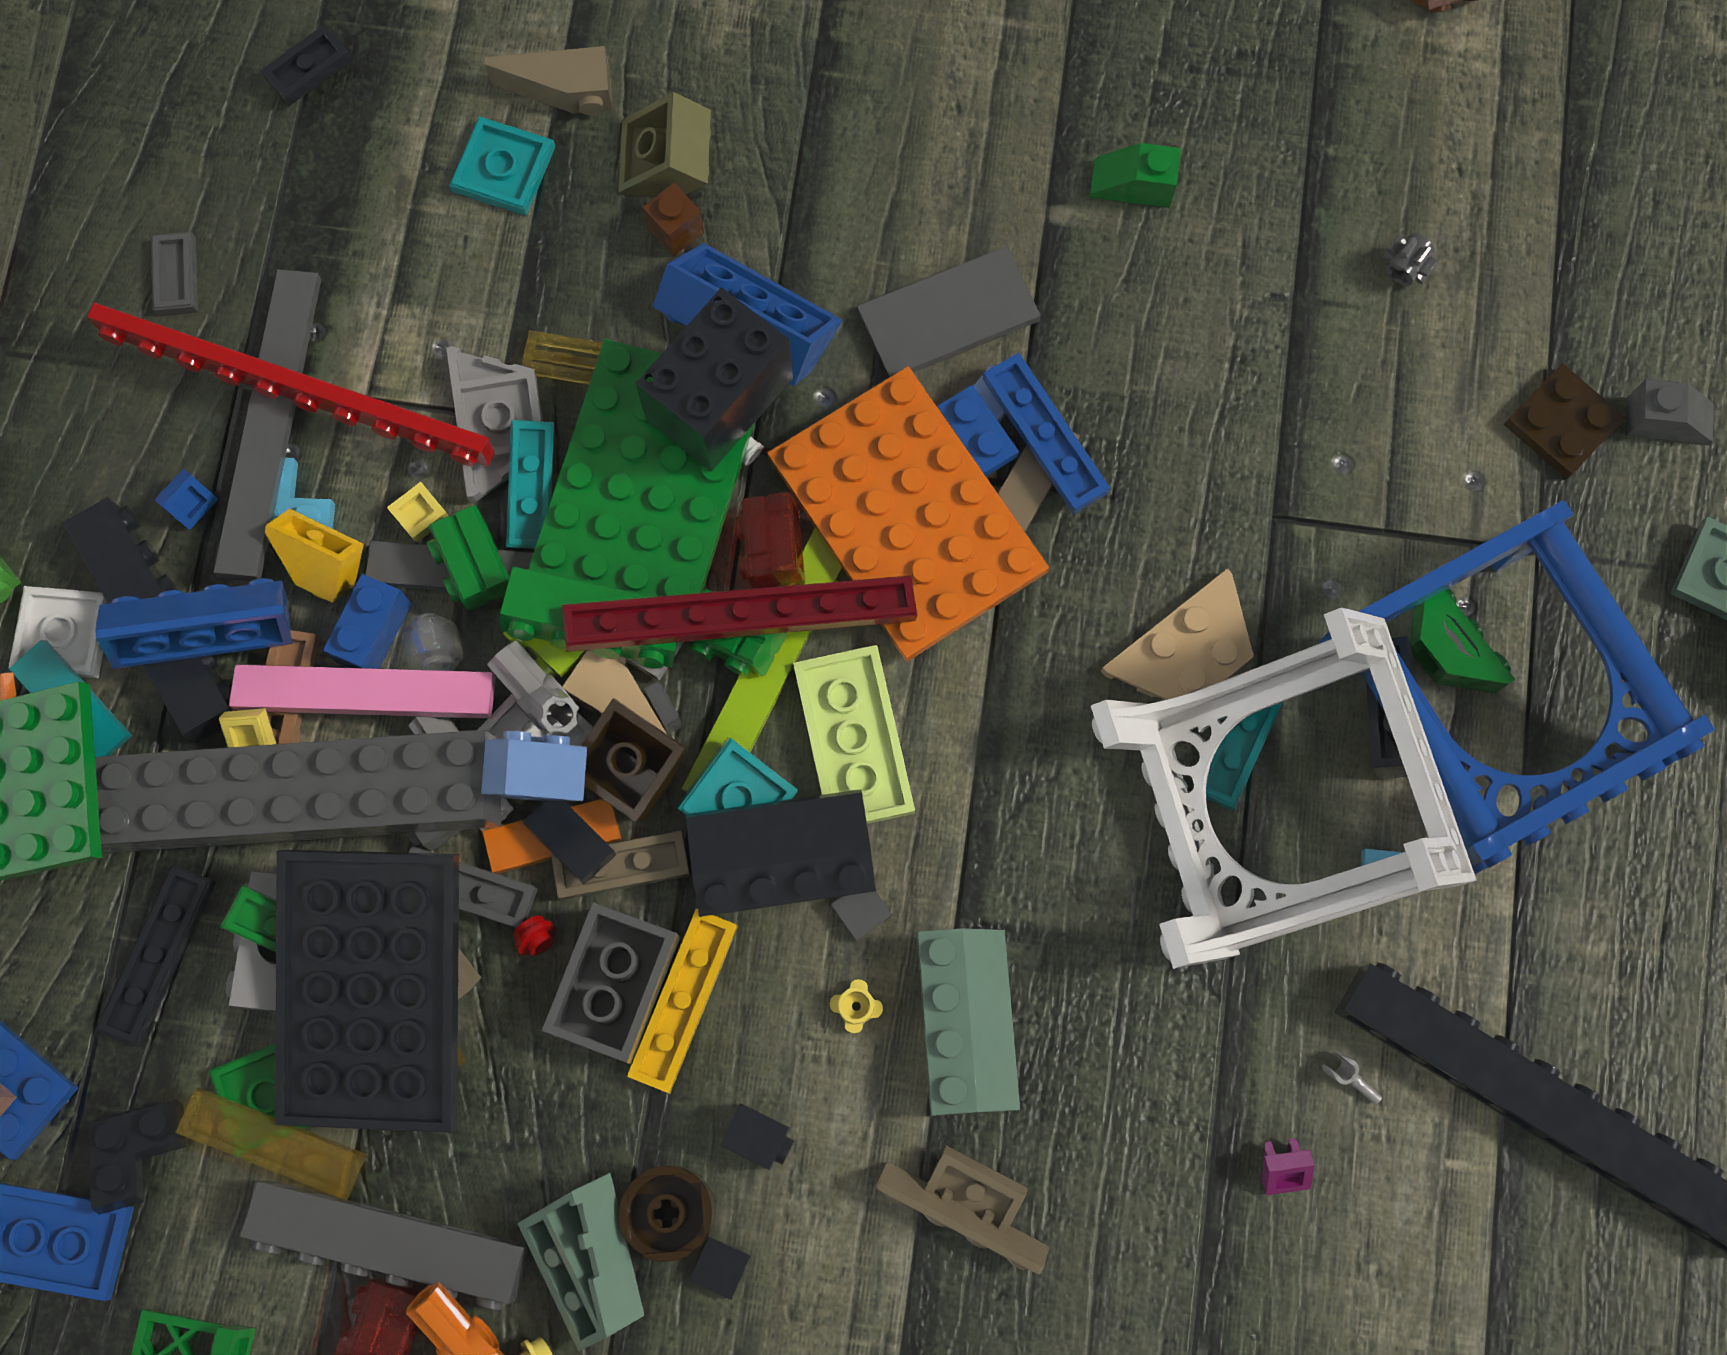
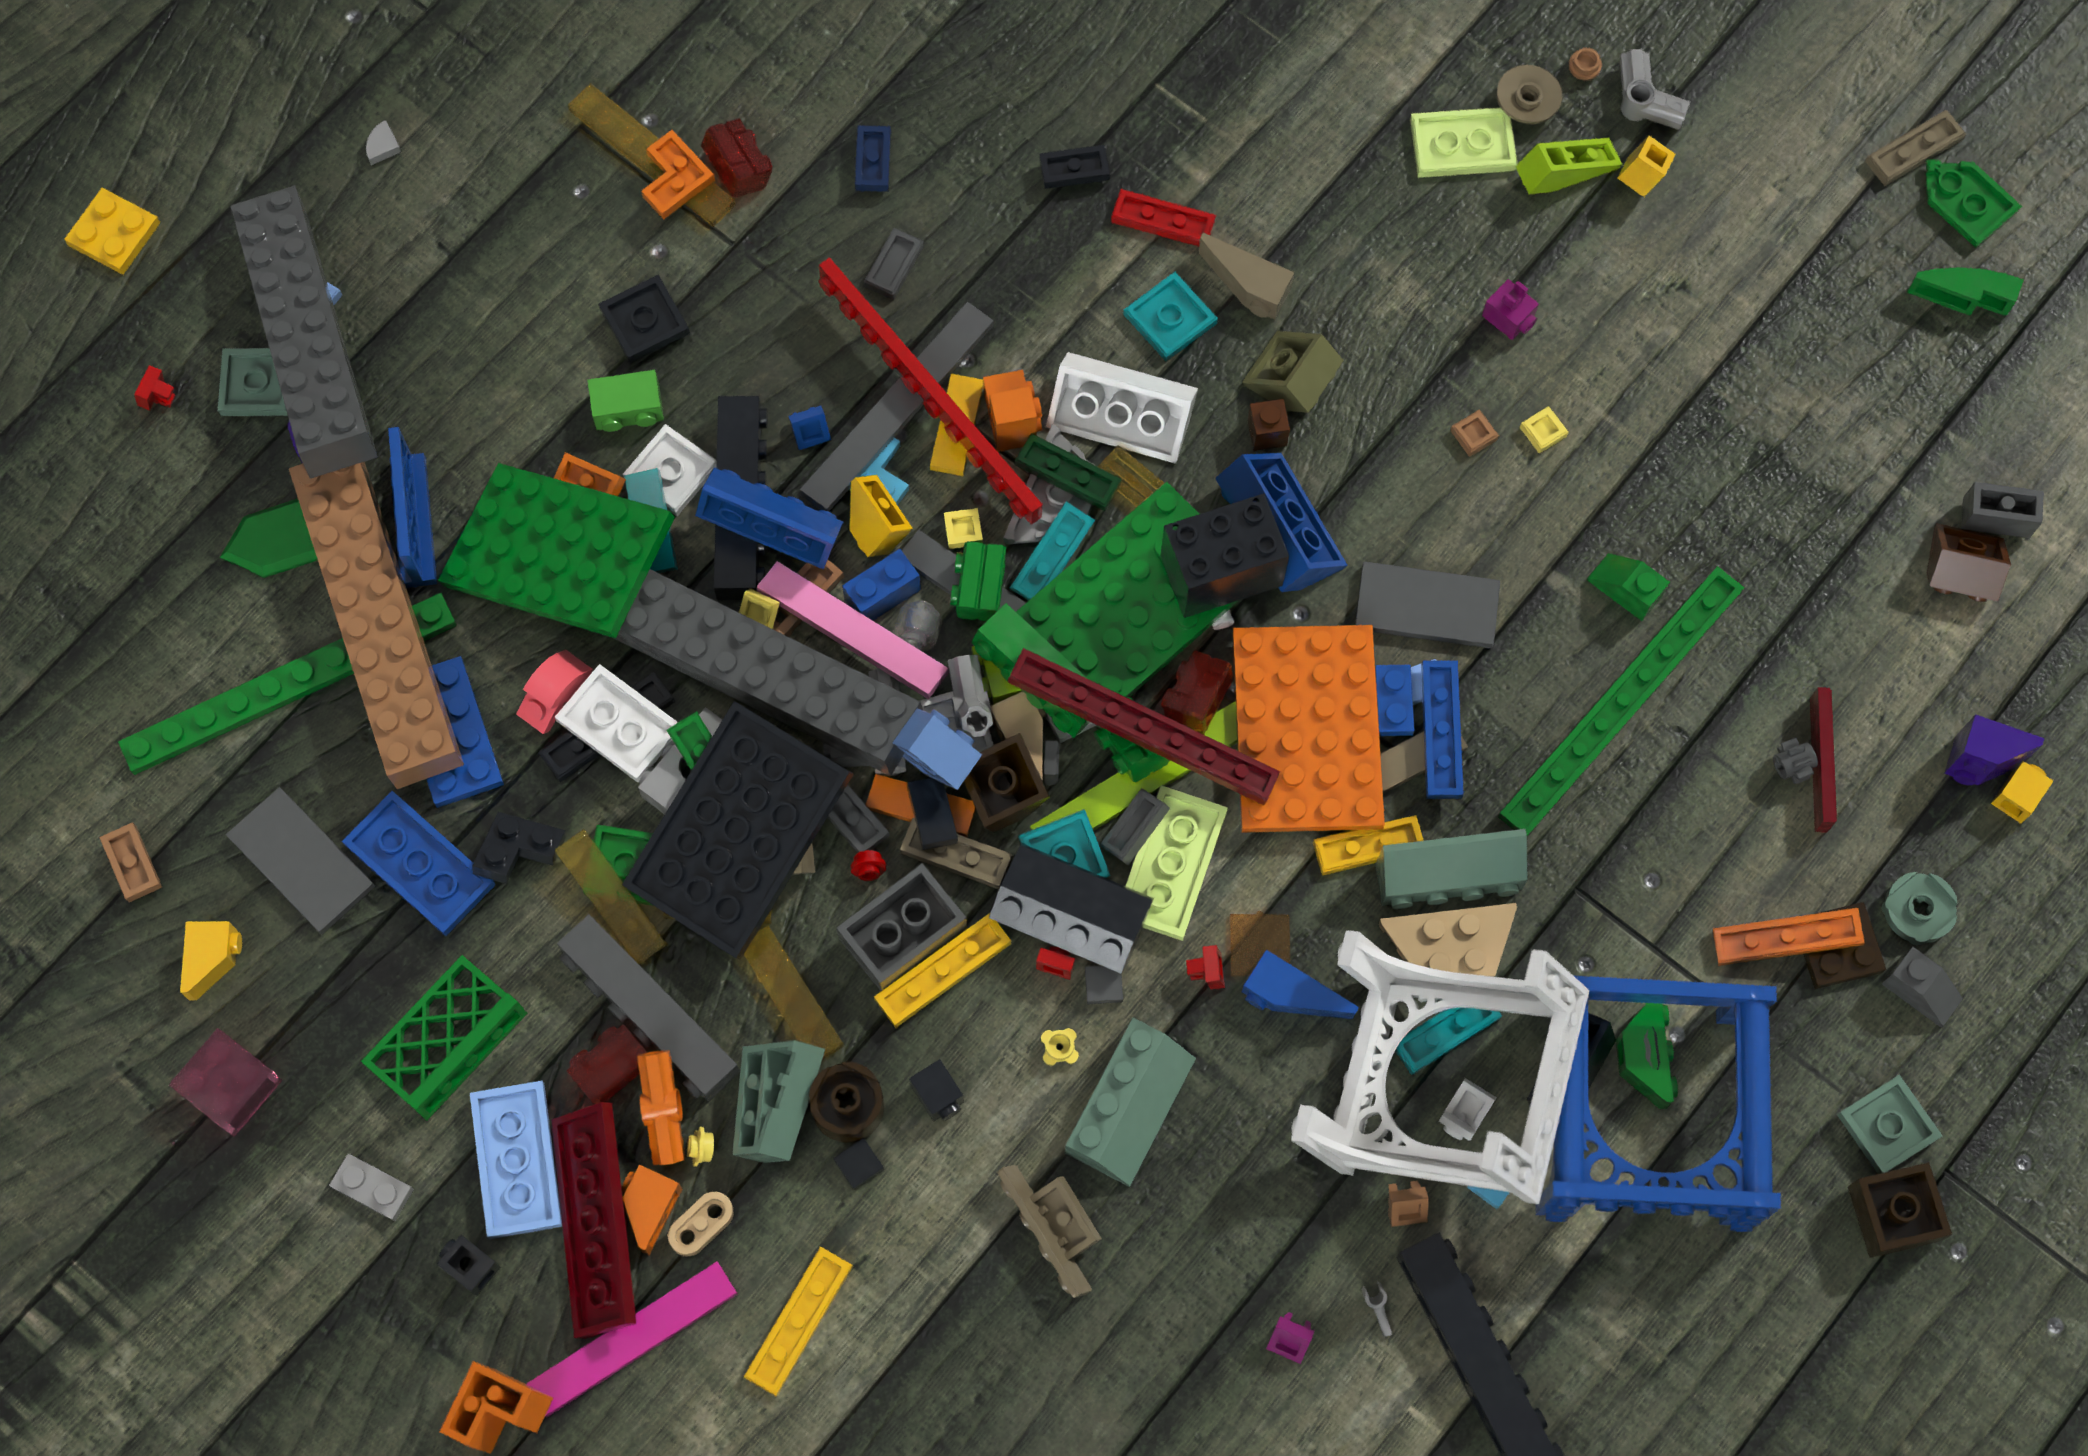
camera: 30 degrees right, 5 degrees down
none -> coral brick [516,650,593,734]
none -> white plate [555,664,678,782]
none -> clear yellow tile [744,926,844,1060]
none -> dark blue plate [855,126,891,192]
none -> yellow tile [930,374,983,476]
none -> orange brick [983,370,1042,452]
none -> dark green tile [1015,433,1122,511]
none -> red plate [1036,946,1075,980]
none -> white slope [1046,352,1198,464]
none -> dark grey tile [1100,788,1170,865]
none -> red tile [1111,189,1216,247]
none -> red tile [1186,945,1225,990]
none -> clear orange piece [1230,911,1290,976]
none -> blue slope [1241,950,1359,1019]
none -> yellow tile [1313,815,1424,876]
none -> sand green slope [1375,829,1527,909]
none -> medium nougat tile [1389,1181,1428,1227]
none -> white bracket [1439,1078,1496,1140]
none -> medium nougat tile [1450,409,1499,457]
none -> green plate [1498,566,1745,837]
none -> light yellow tile [1520,406,1569,454]
none -> orange tile [1713,908,1864,966]
none -> dark red tile [1810,687,1837,832]
none -> sand green plate [1882,872,1958,946]
none -> dark purple slope [1944,714,2044,785]
none -> yellow brick [1991,761,2053,823]

